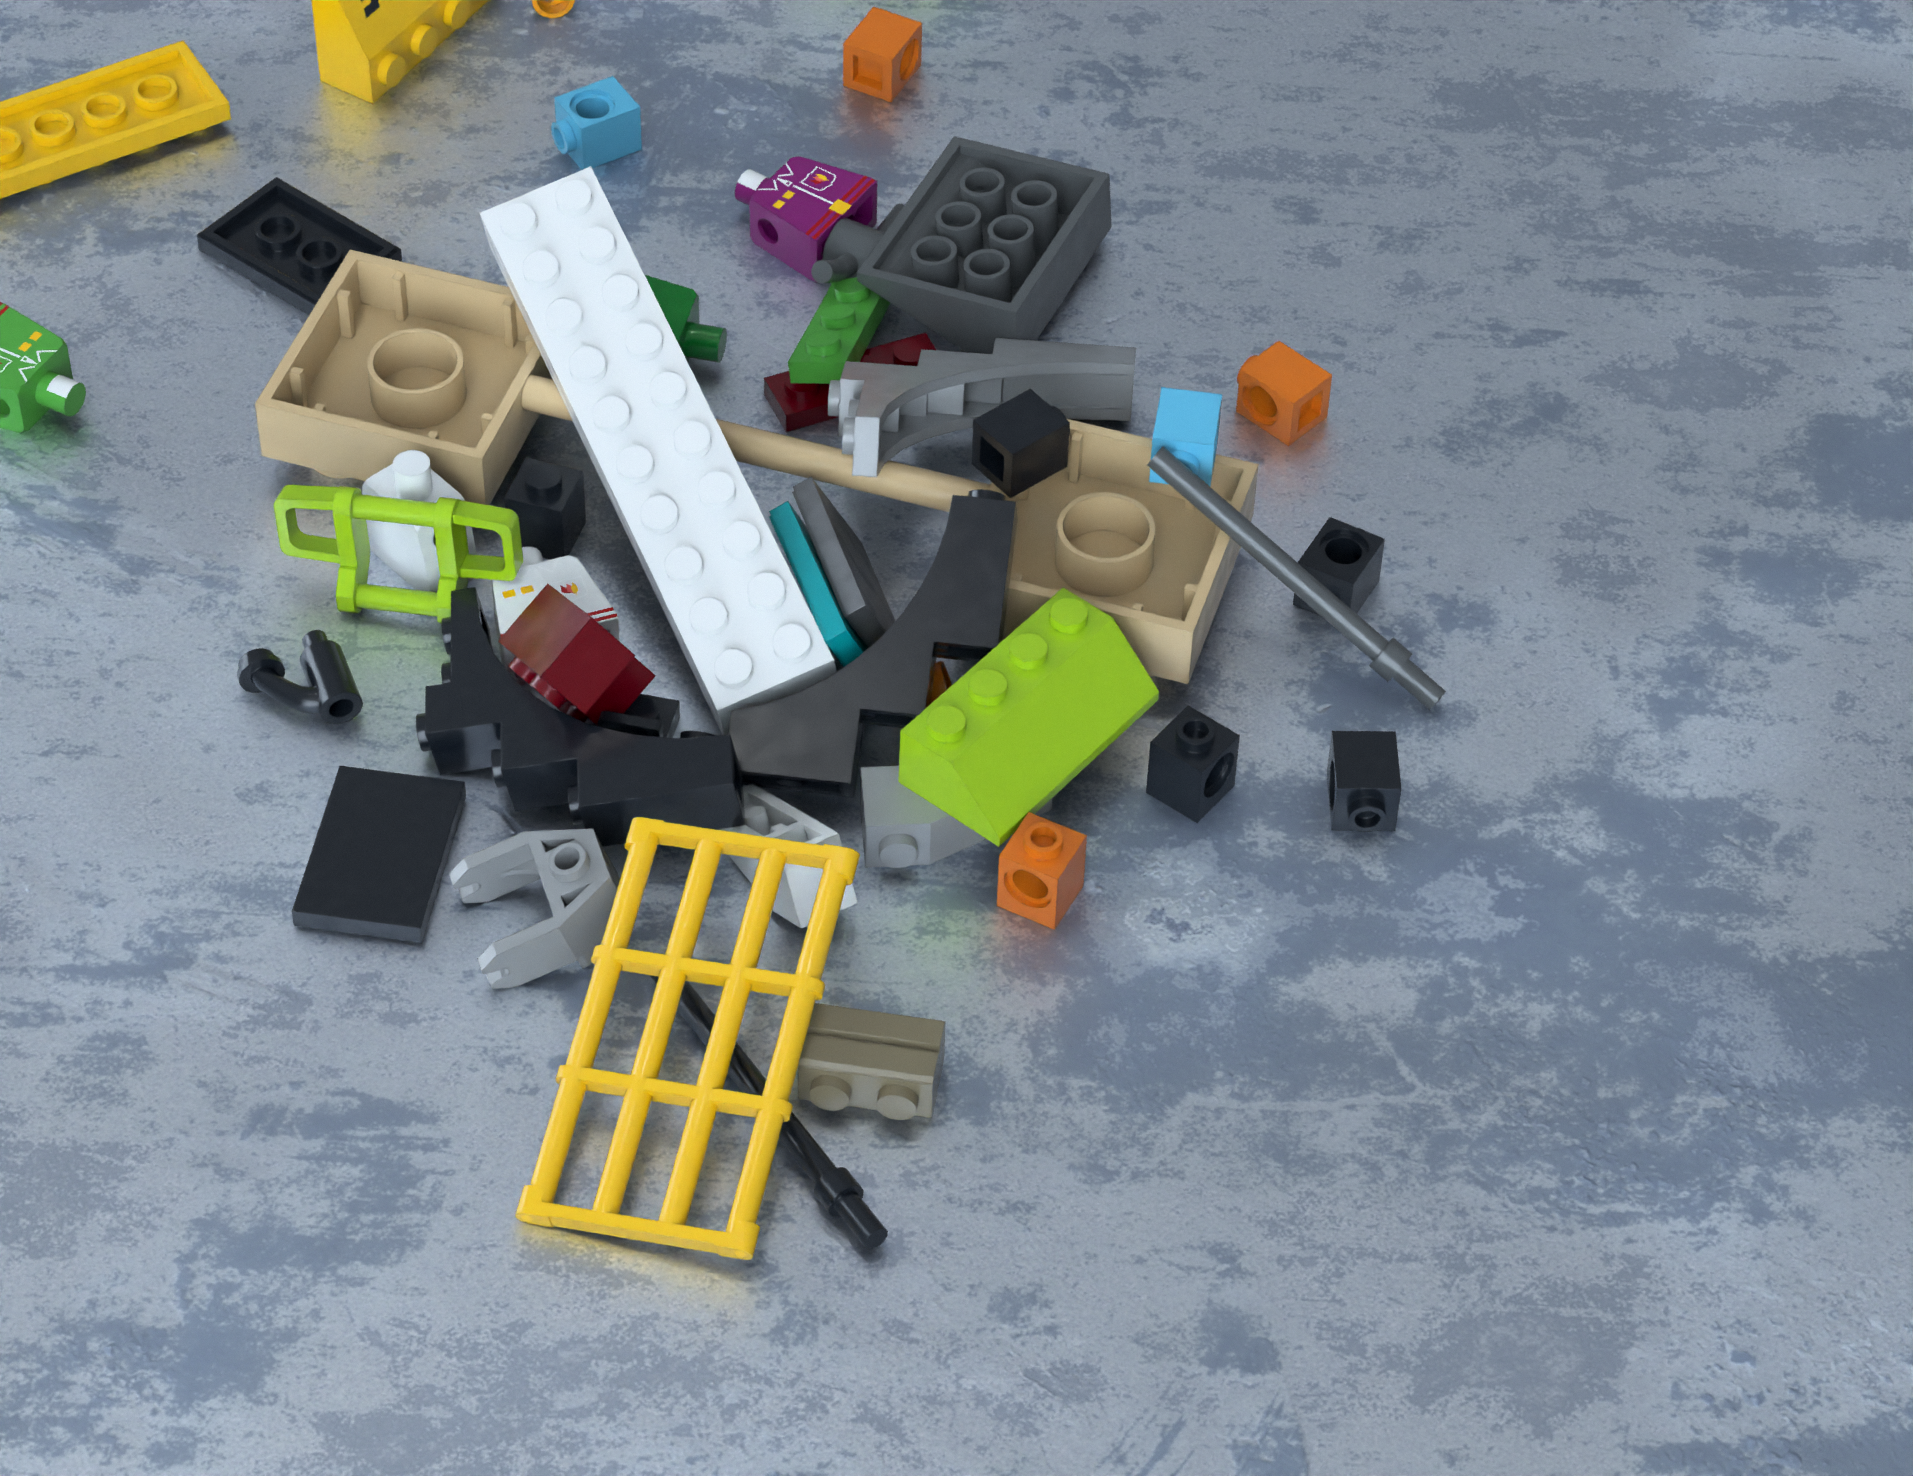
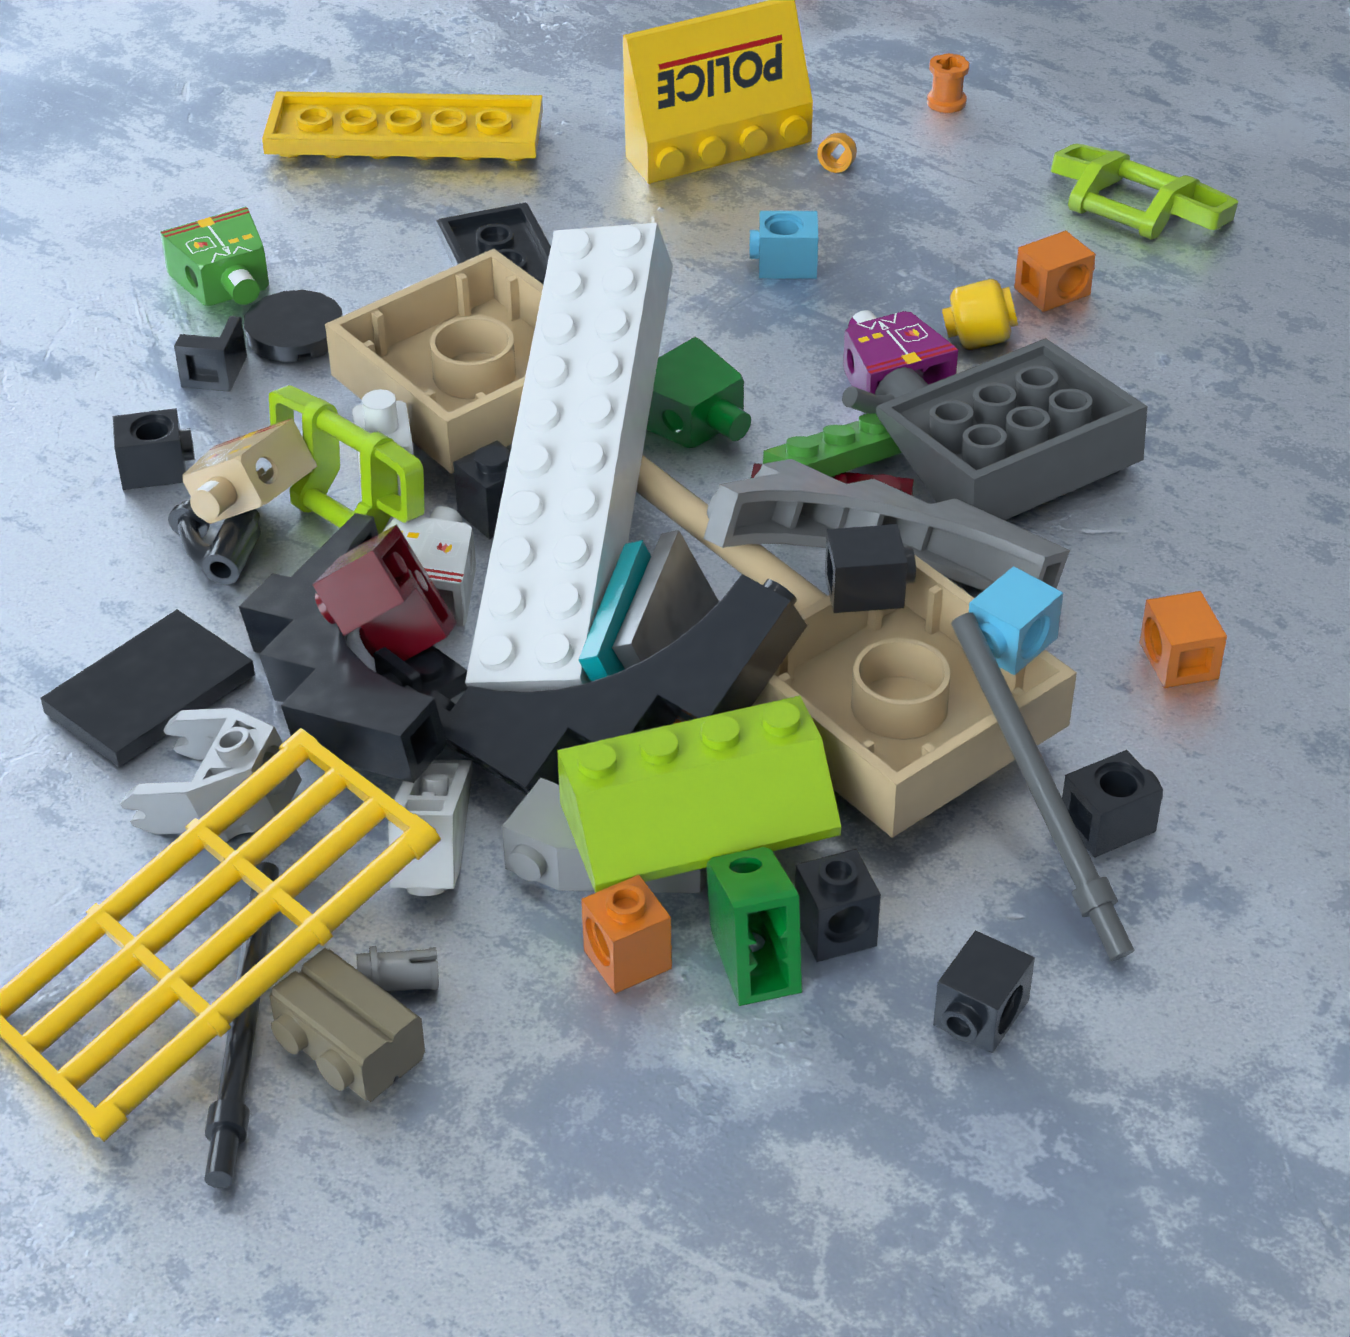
camera: 35 degrees right, 5 degrees down
none -> black brick [112,408,195,490]
none -> black panel [174,316,247,392]
none -> tan torso [182,418,317,524]
none -> black tile [244,290,343,362]
none -> light grey pin [357,946,439,992]
none -> green torso [707,847,802,1006]
none -> yellow head [942,279,1018,350]

